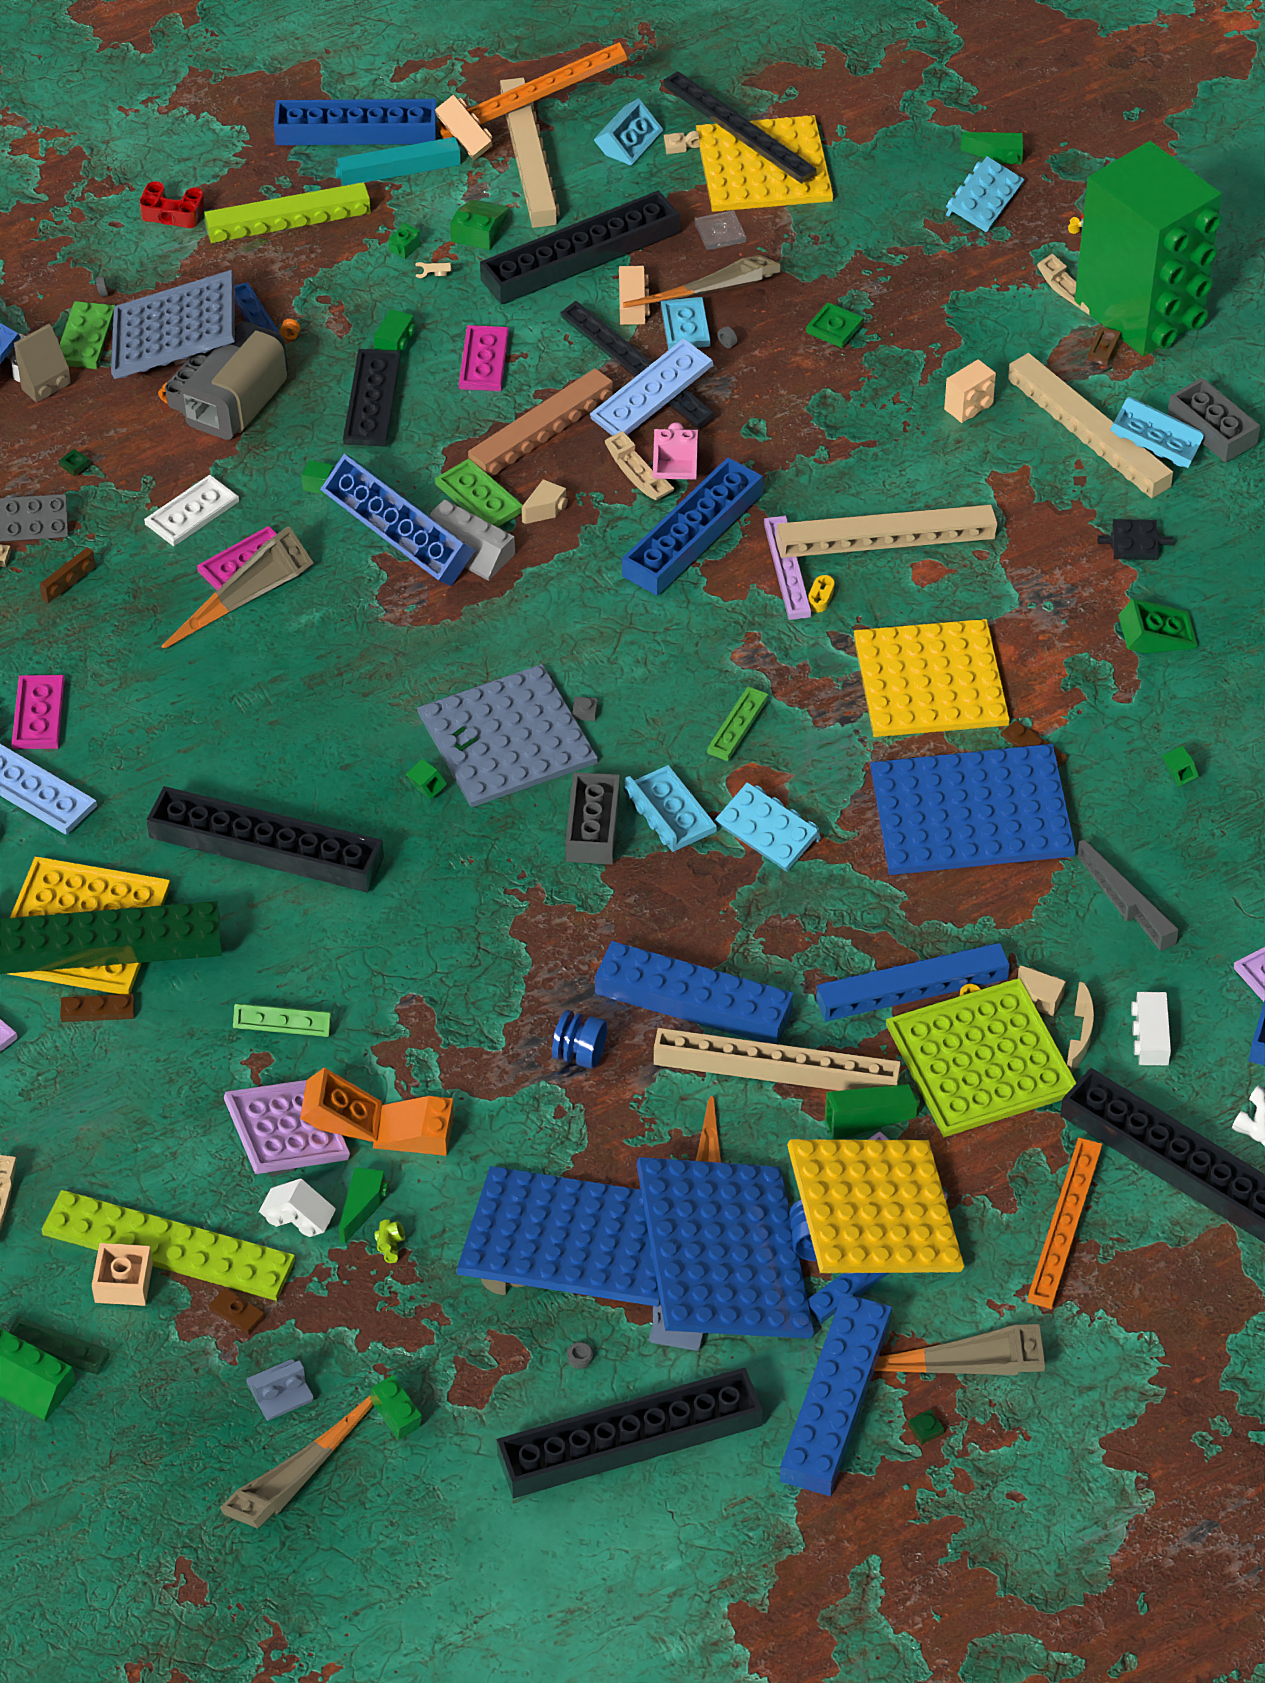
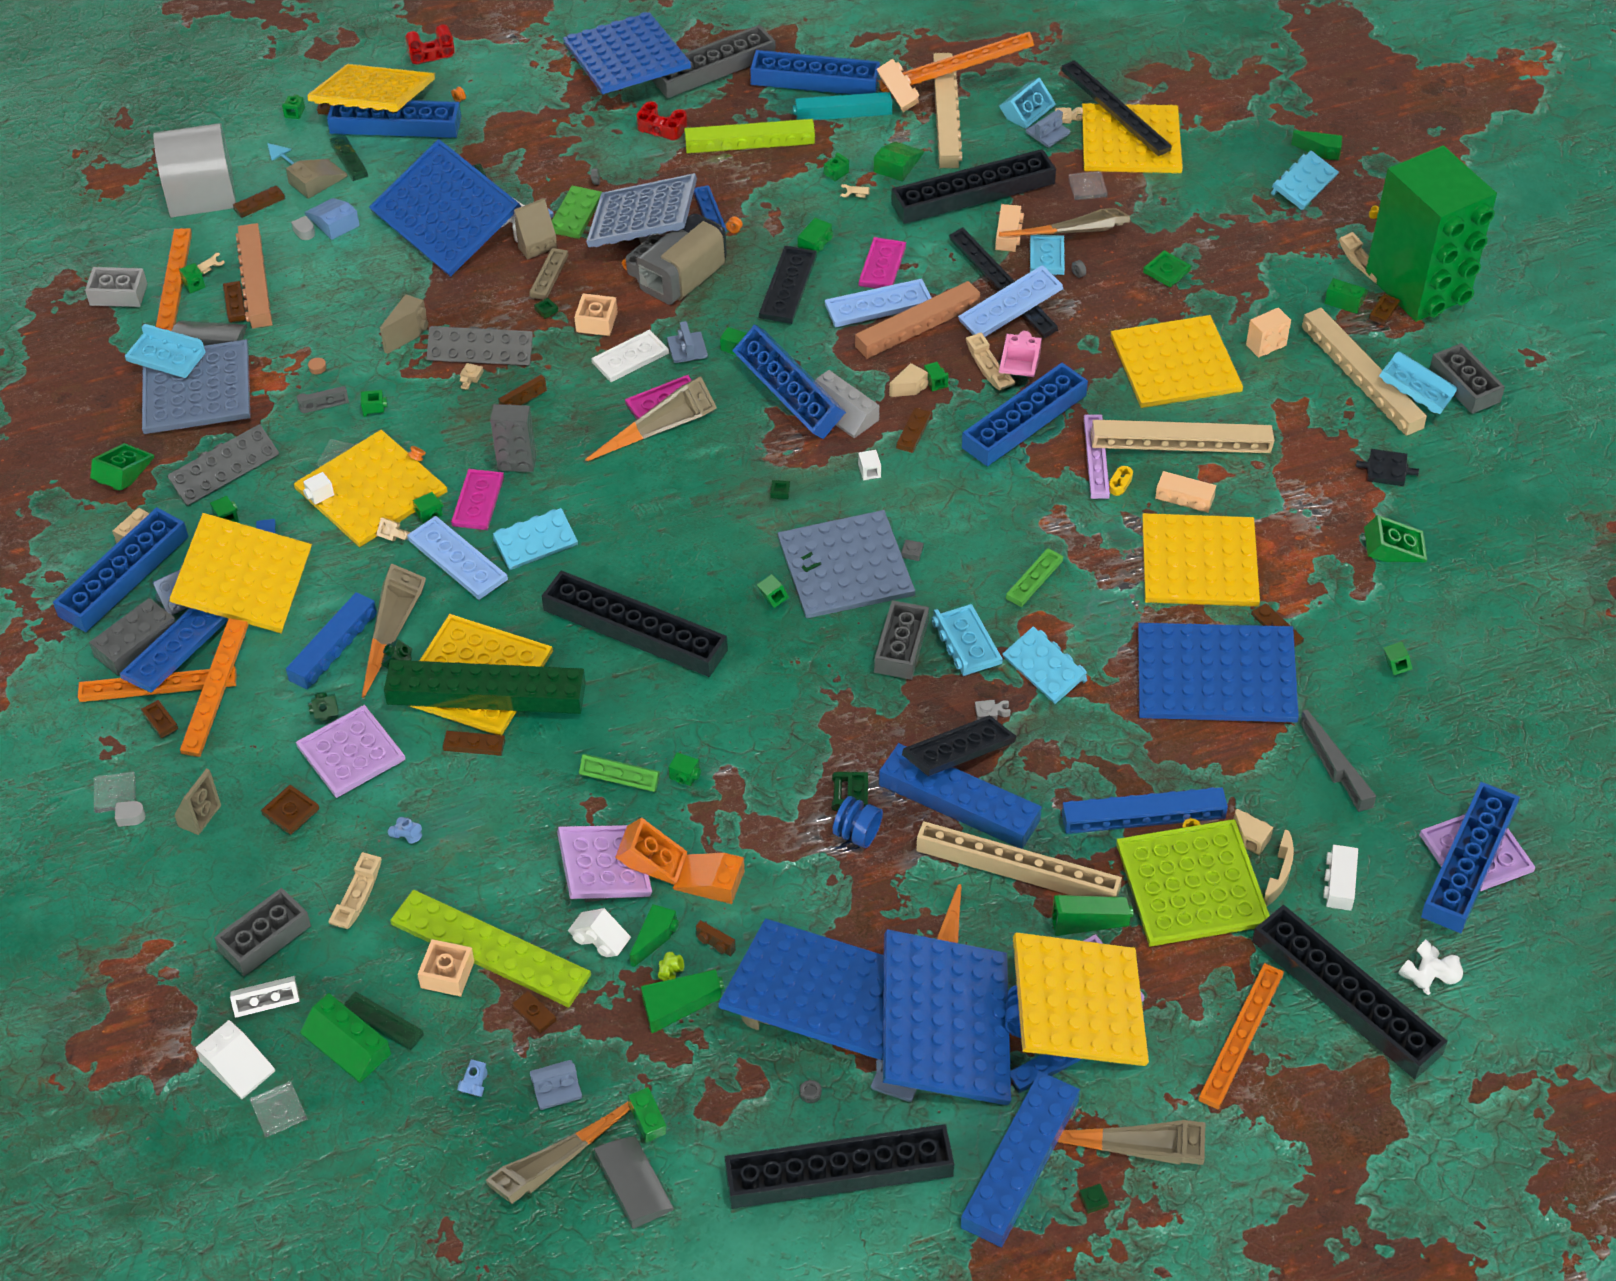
camera: 10 degrees right, 0 degrees up
bright green plate [435,458,523,527] -> none
none -> medium blue plate [388,817,422,843]
none -> medium blue plate [457,1059,487,1097]
none -> dark grey brick [490,404,537,472]
none -> medium azure bracket [493,508,578,570]
none -> dark tan plate [530,248,568,300]
none -> blue plate [563,12,691,94]
none -> light nougat brick [575,294,618,336]
none -> dark grey slope [594,1136,674,1229]
none -> green slope [641,969,724,1033]
none -> dark grey brick [652,25,776,98]
none -> sand blue bracket [667,321,708,363]
none -> green brick [669,752,701,786]
none -> reddish brown plate [696,920,736,957]
none -> dark green plate [770,480,790,499]
none -> light blue plate [825,279,931,327]
none -> dark green plate [831,772,868,811]
none -> white brick [858,450,881,481]
none -> reddish brown plate [896,408,931,453]
none -> black plate [902,715,1016,776]
none -> green brick [924,362,949,391]
none -> light grey plate [975,700,1010,720]
none -> sand blue bracket [1026,109,1070,147]
none -> yellow plate [1111,315,1243,408]
none -> light nougat brick [1155,471,1216,513]
none -> green slope [1324,278,1369,314]

